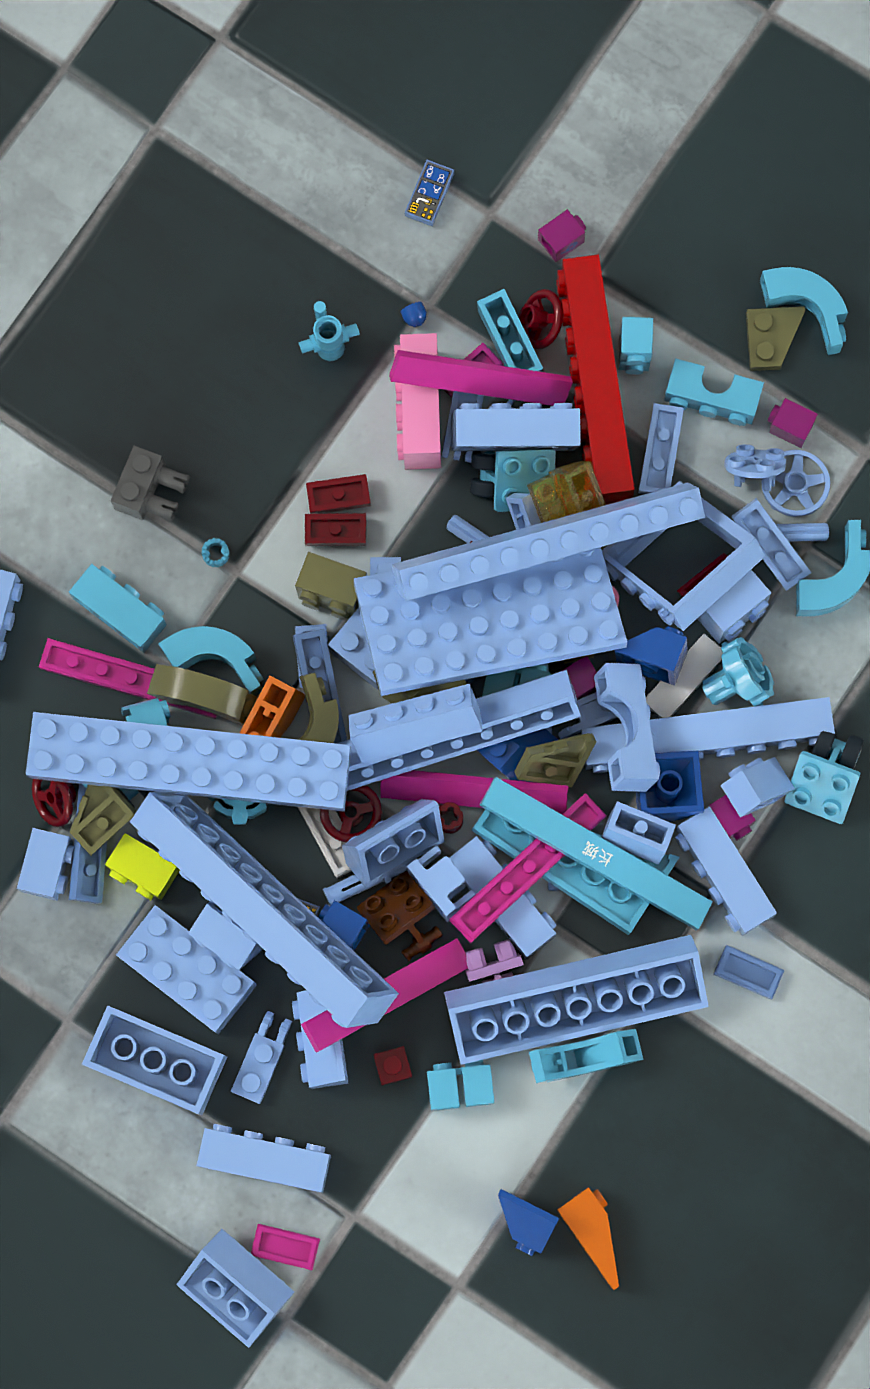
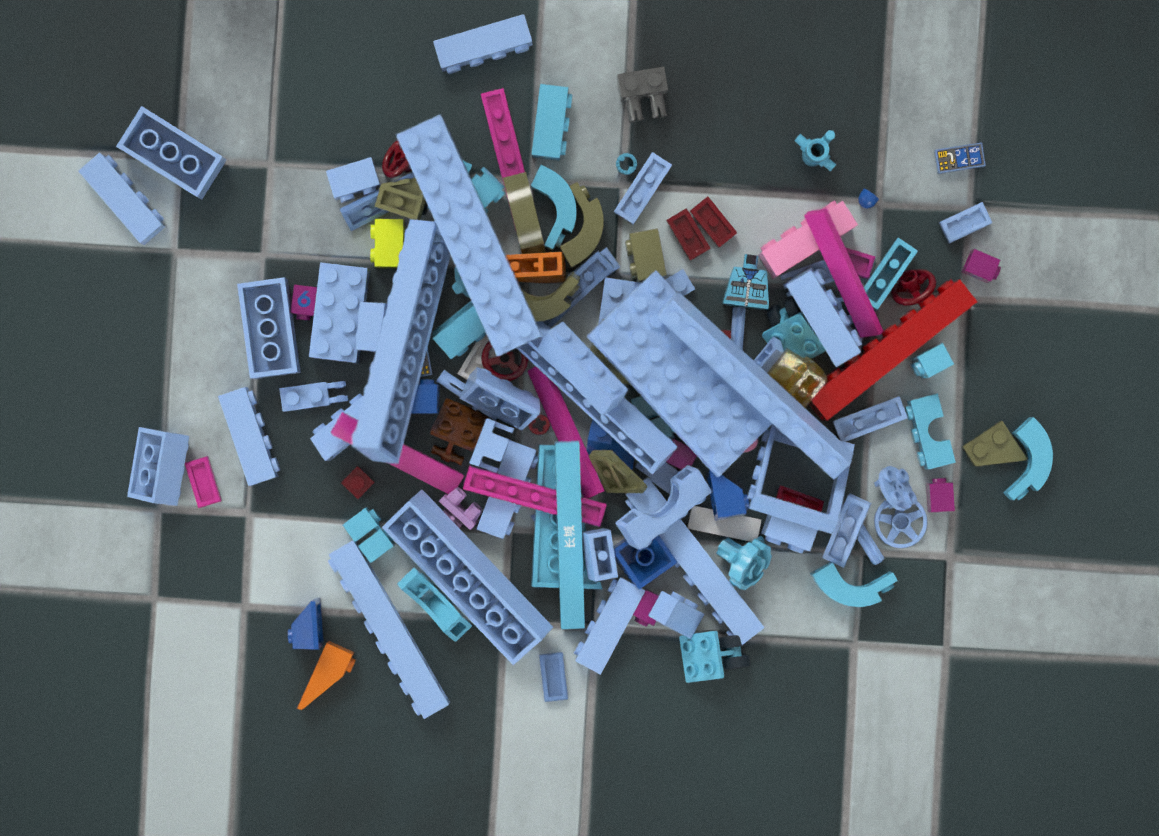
camera: 55 degrees right, 10 degrees up
none -> magenta brick [291,285,317,321]
none -> light blue brick [328,540,450,719]
none -> medium azure brick [433,300,487,359]
none -> olive arch [560,182,604,269]
none -> light blue plate [614,152,672,225]
none -> torso [722,254,769,310]
none -> light blue plate [939,202,992,244]

